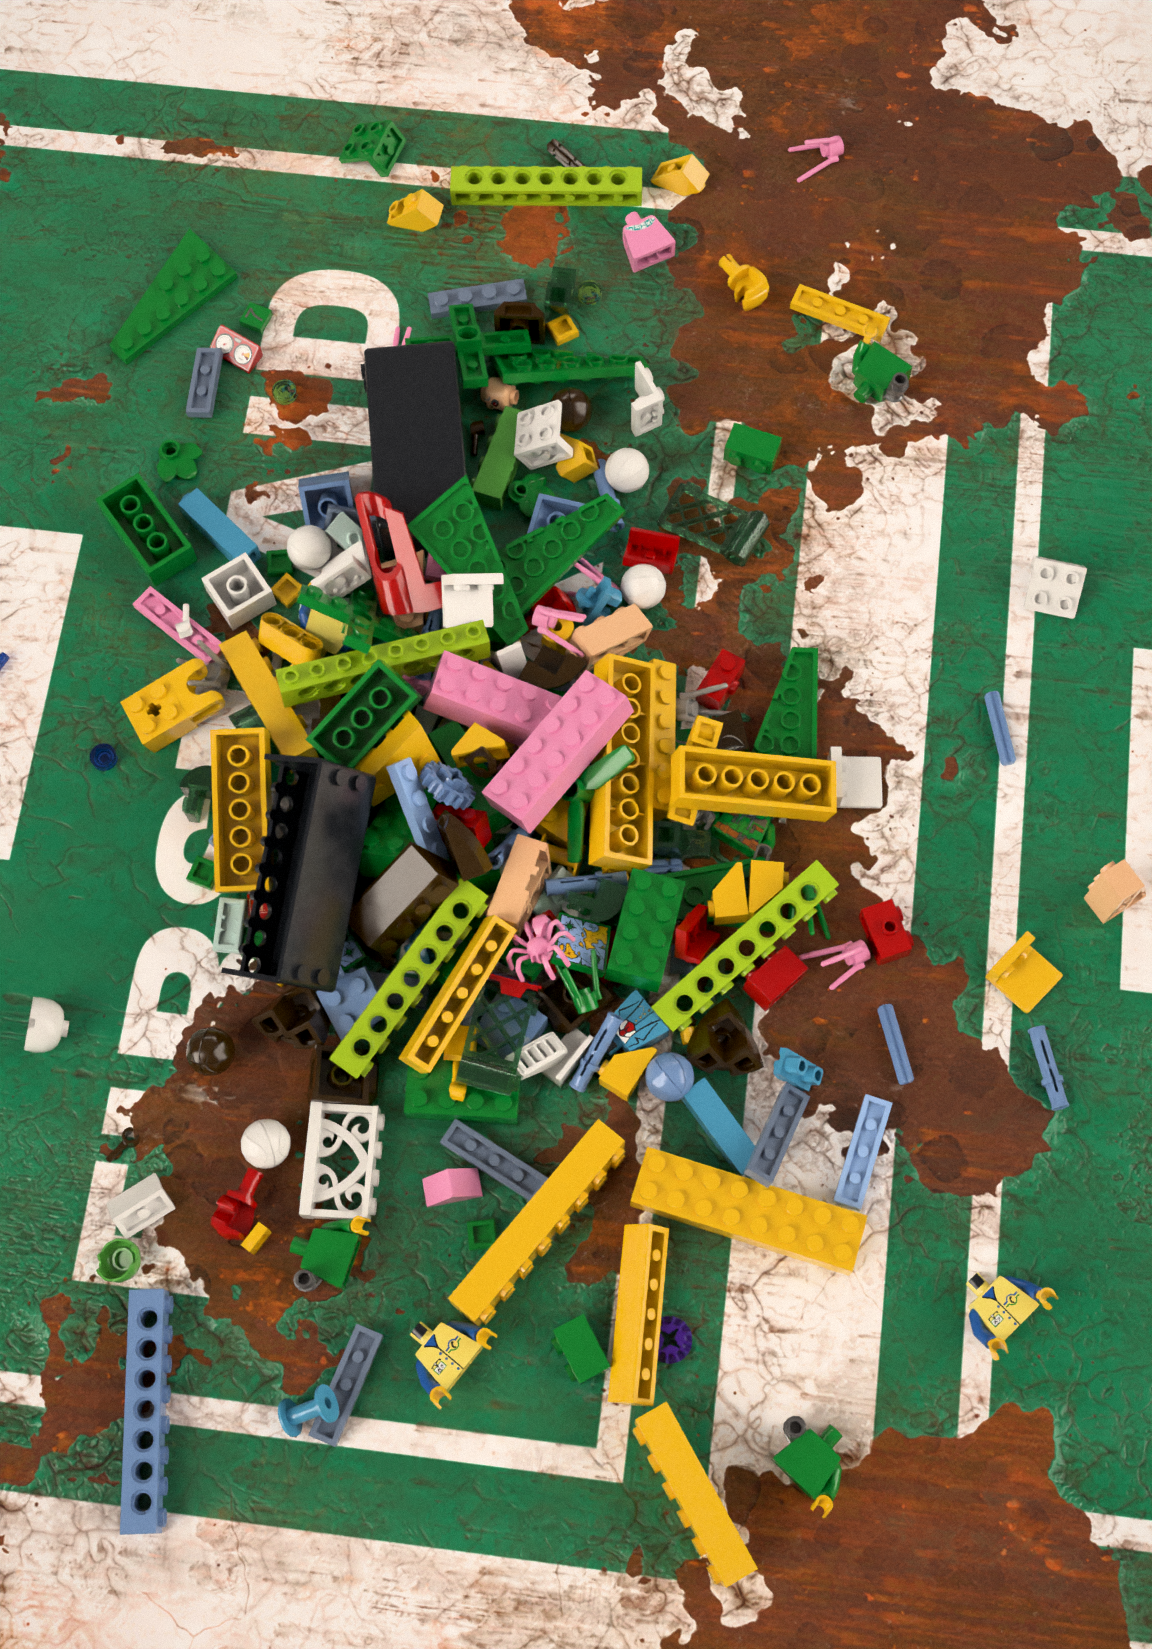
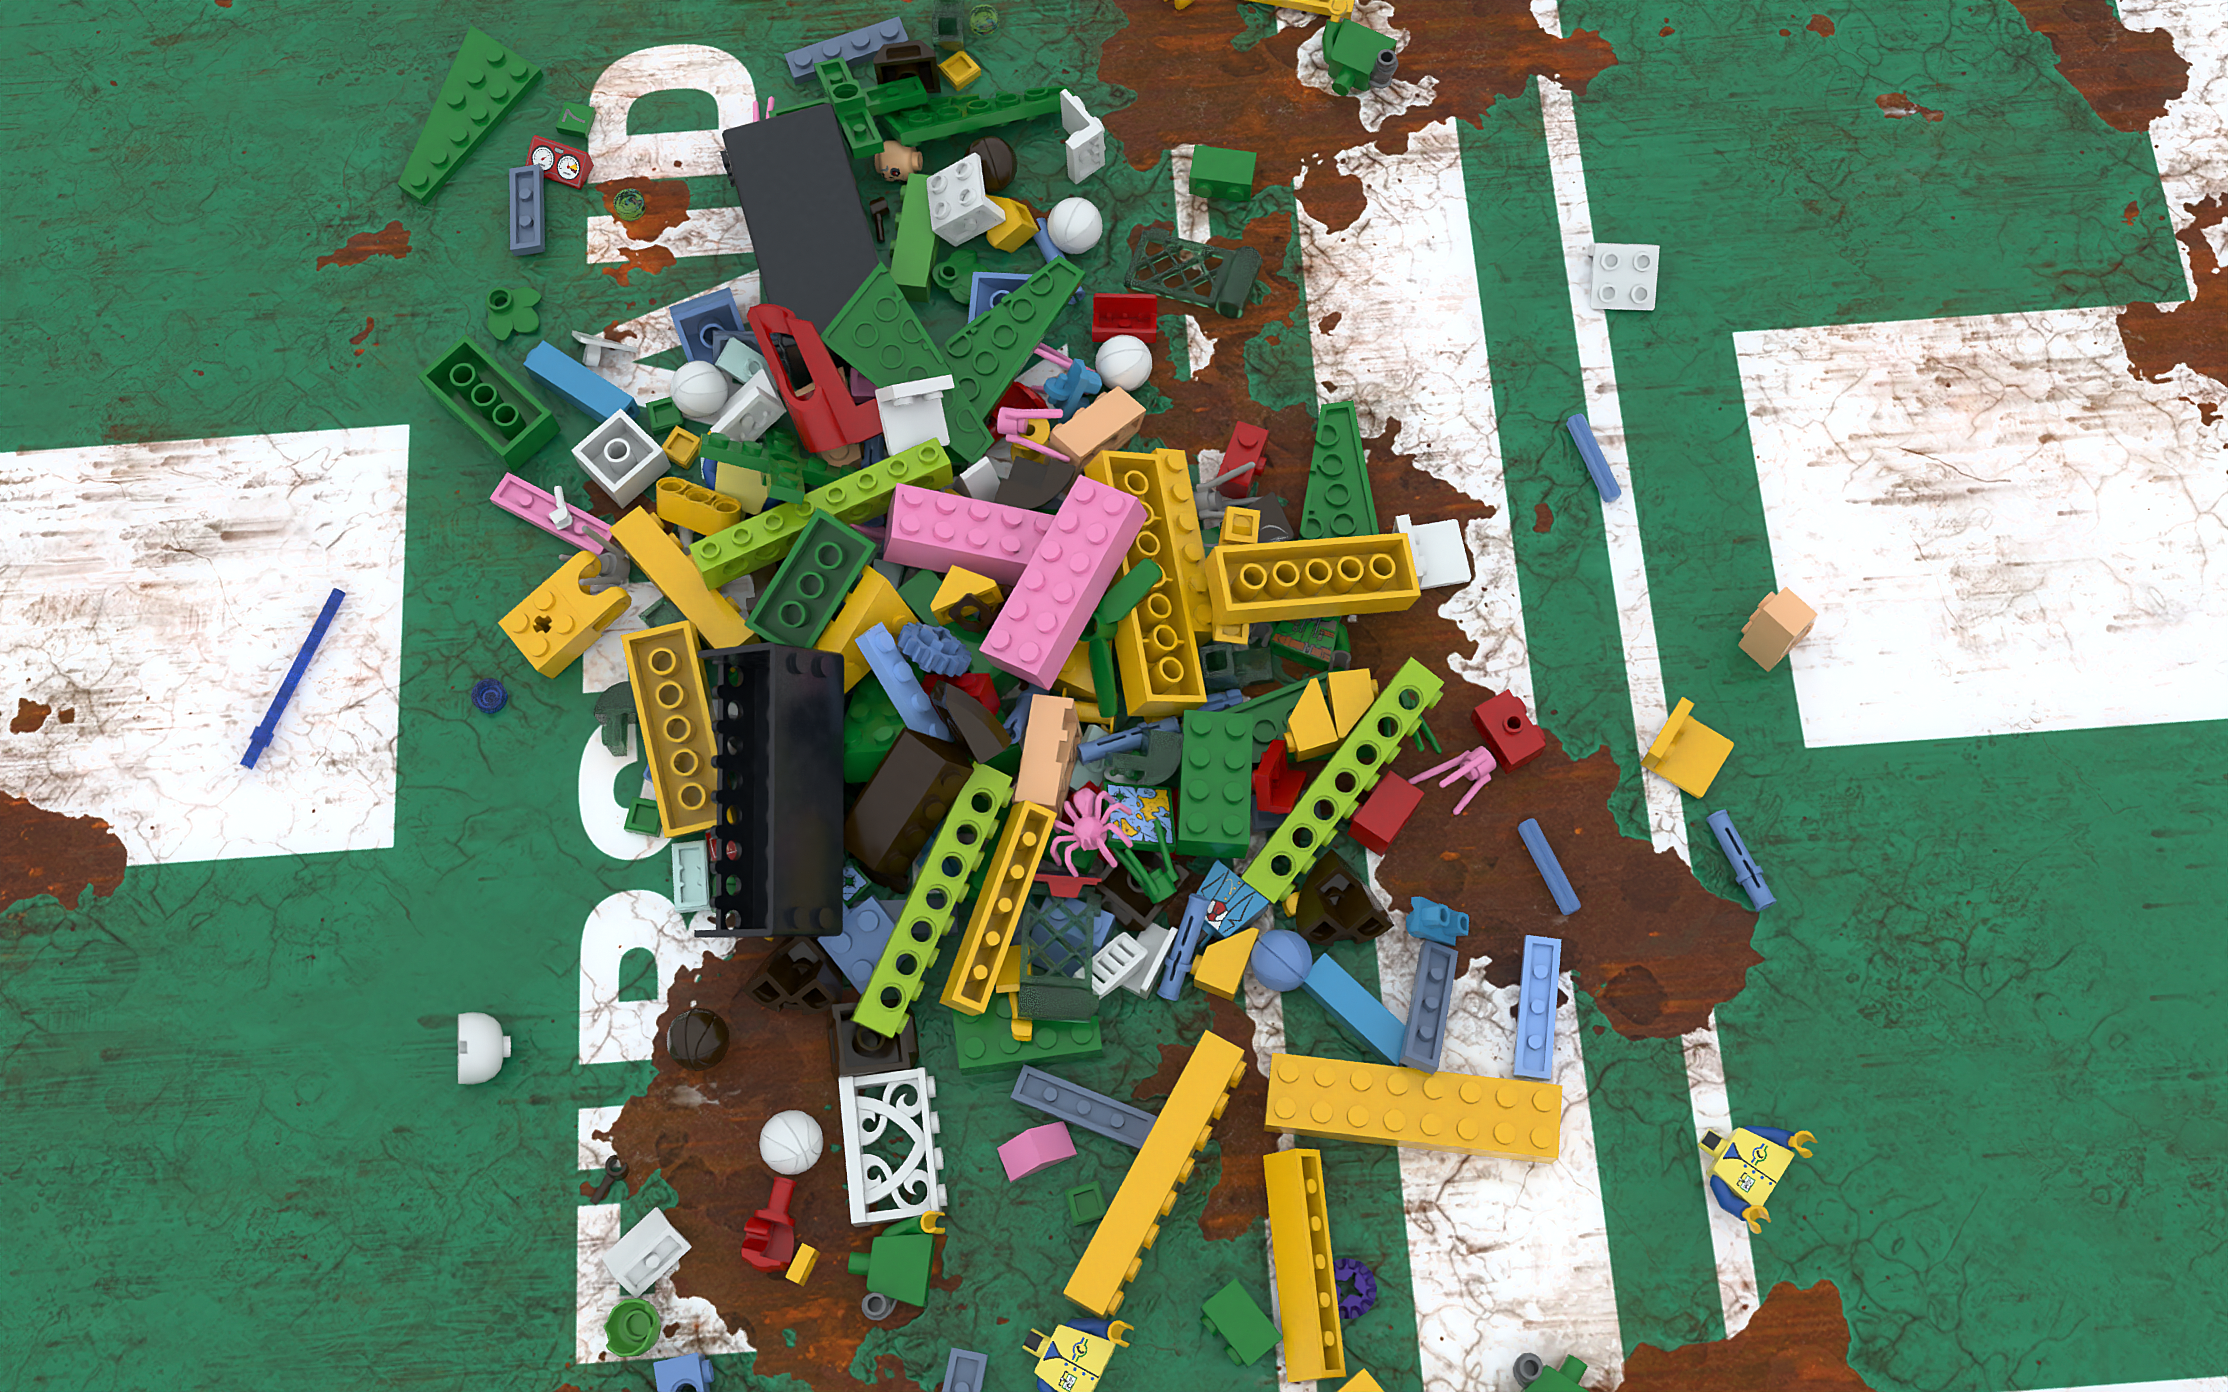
camera: 10 degrees left, 0 degrees up
none -> white piece [572,330,638,367]

